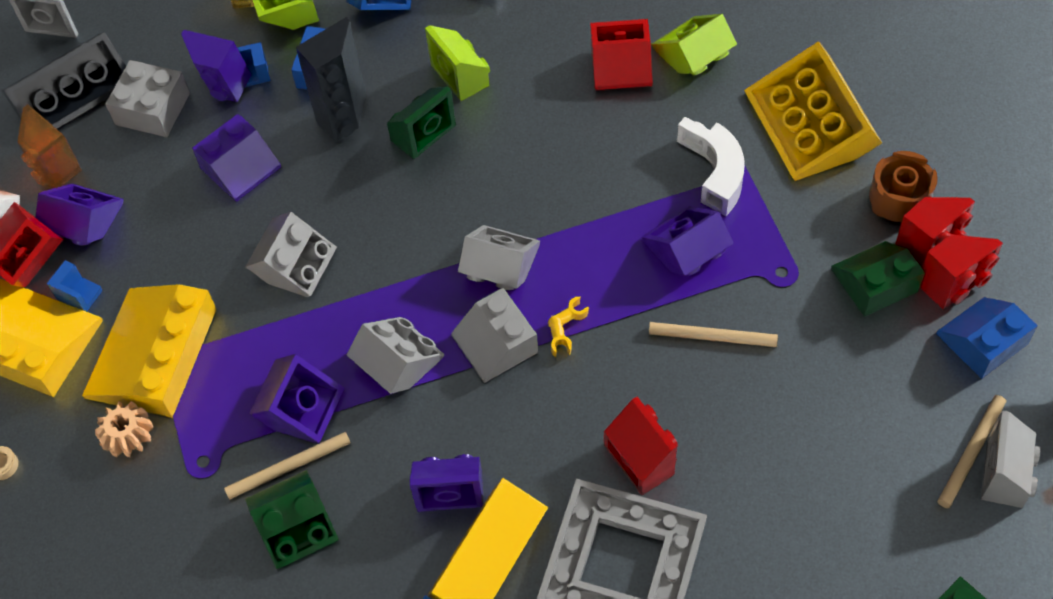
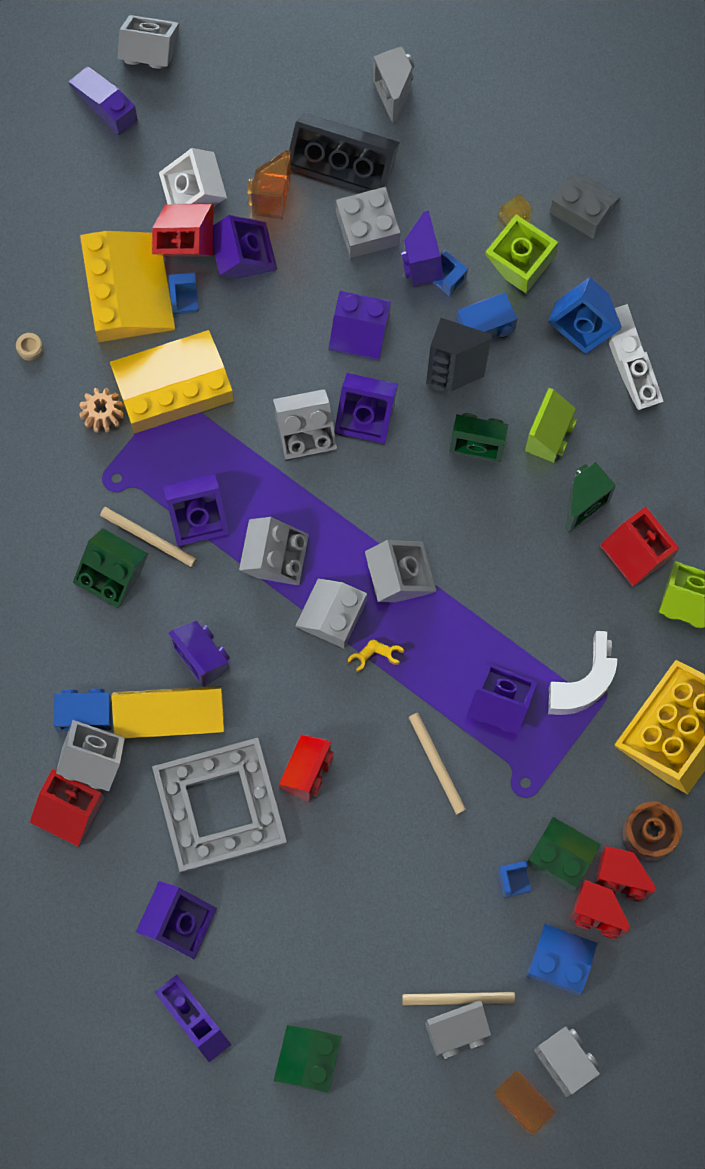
camera: 50 degrees right, 15 degrees up
none -> dark purple slope [334,373,398,444]
none -> blue panel [497,861,531,898]
none -> dark green slope [566,461,616,533]

